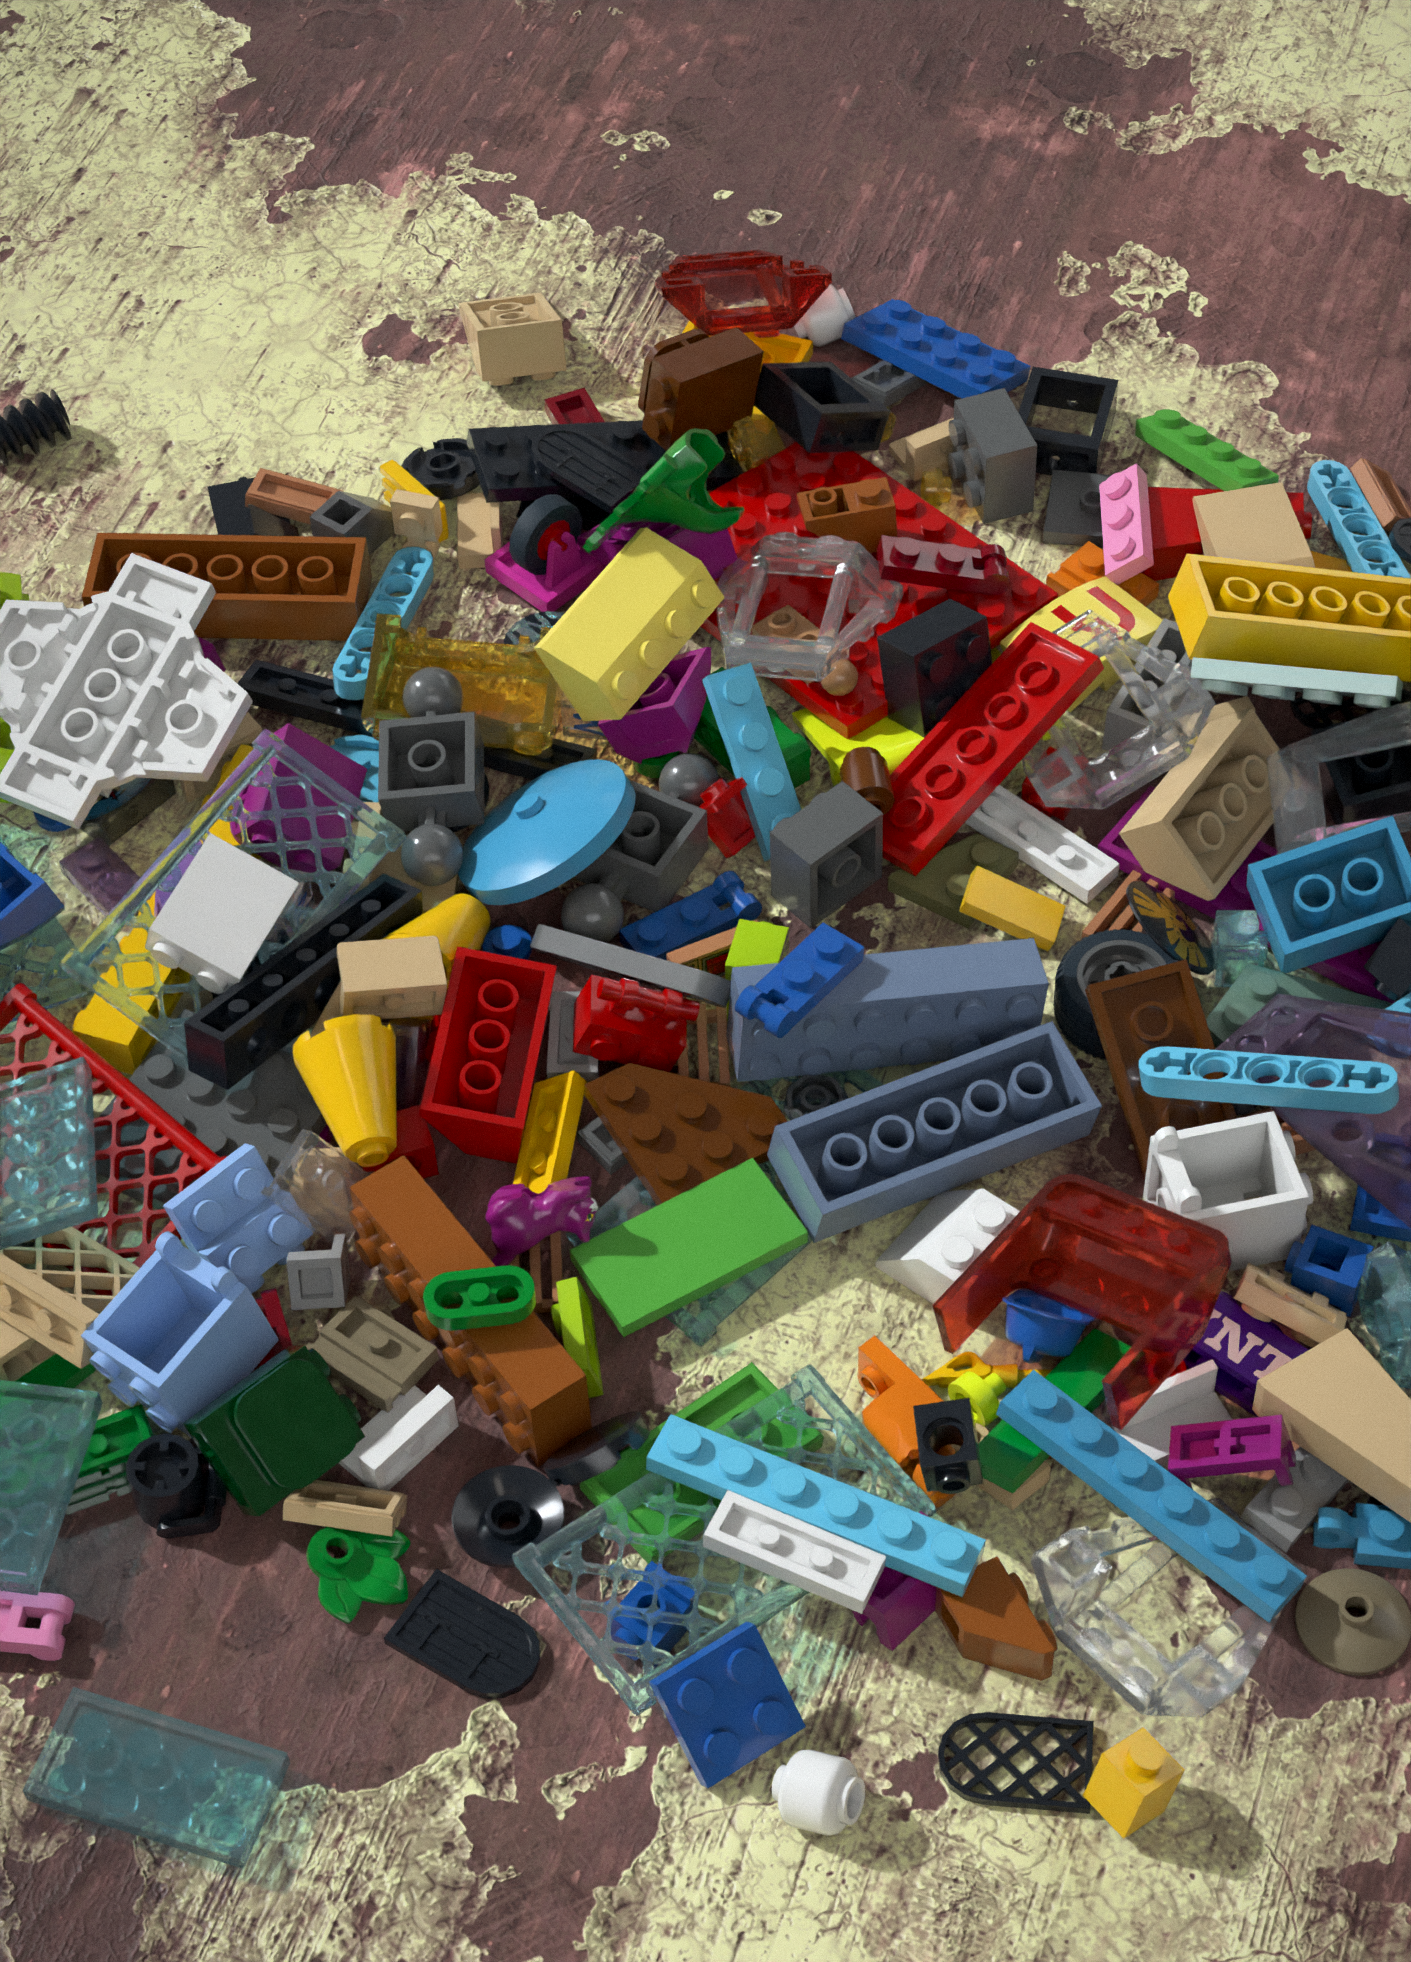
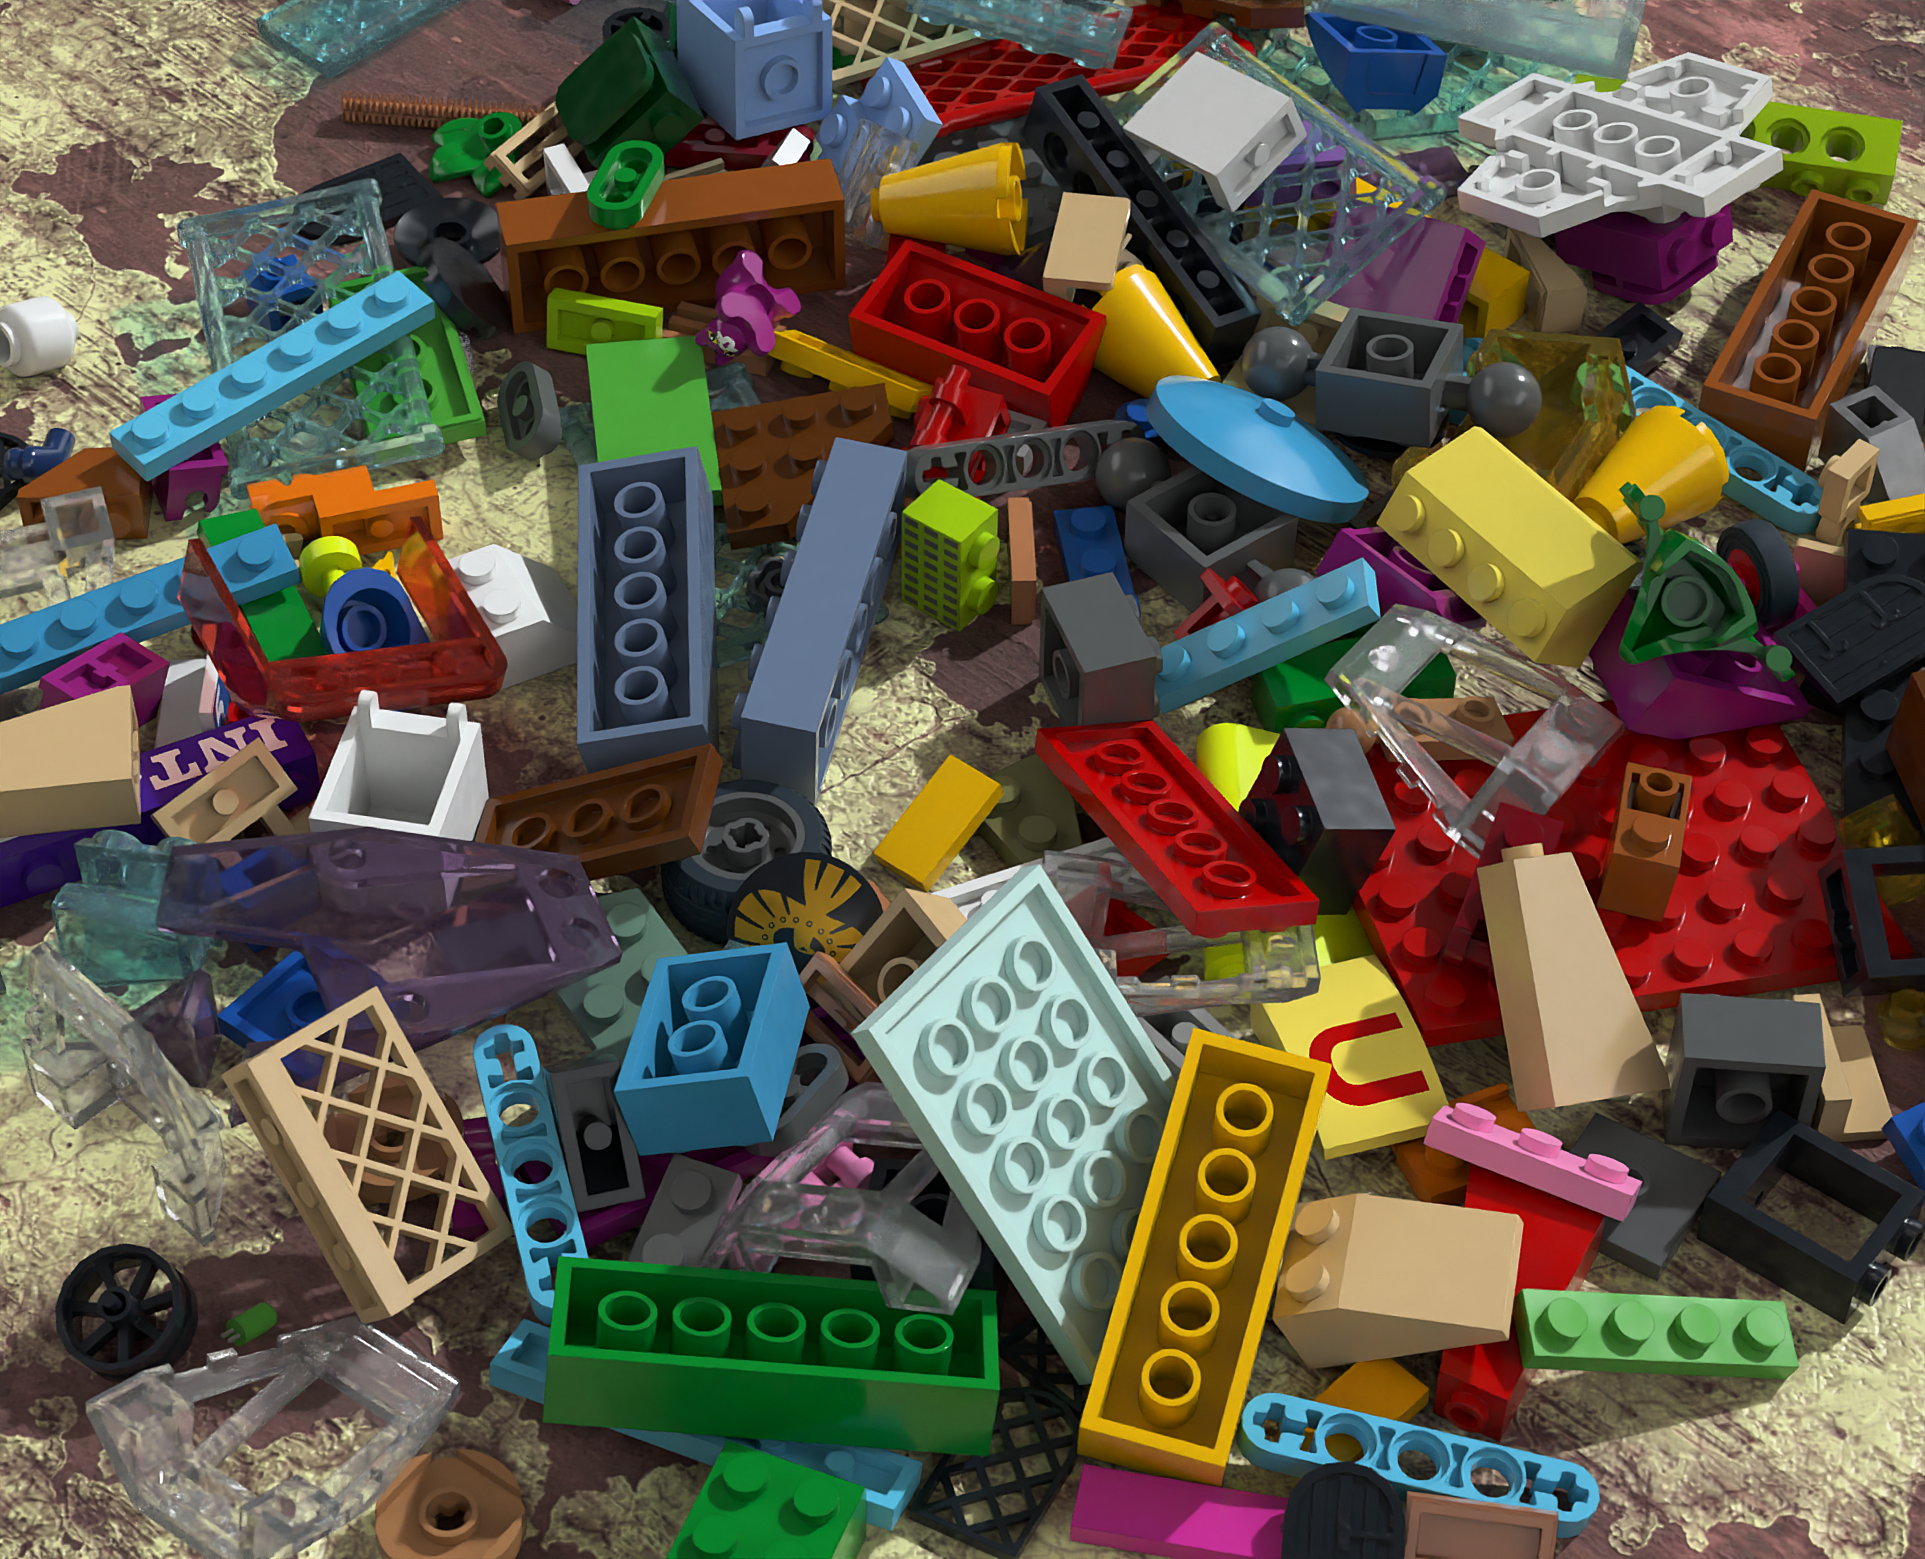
camera: 110 degrees right, 5 degrees down
blue plate [649,1622,806,1788] -> none
white plate [703,1490,886,1614] -> none
blue plate [735,922,864,1038] -> none
reddish brown brick [840,747,895,815] -> none
black brick [913,1398,984,1494] -> none
medium azure beam [1139,1046,1399,1114] -> none
none -> dark blue arm [3,428,75,484]
none -> nougat axle [341,90,556,137]
none -> dark grey plate [497,361,562,461]
none -> nougat tile [799,951,881,1091]
none -> tan slope [1477,843,1670,1112]
none -> yellow cone [1572,405,1729,544]

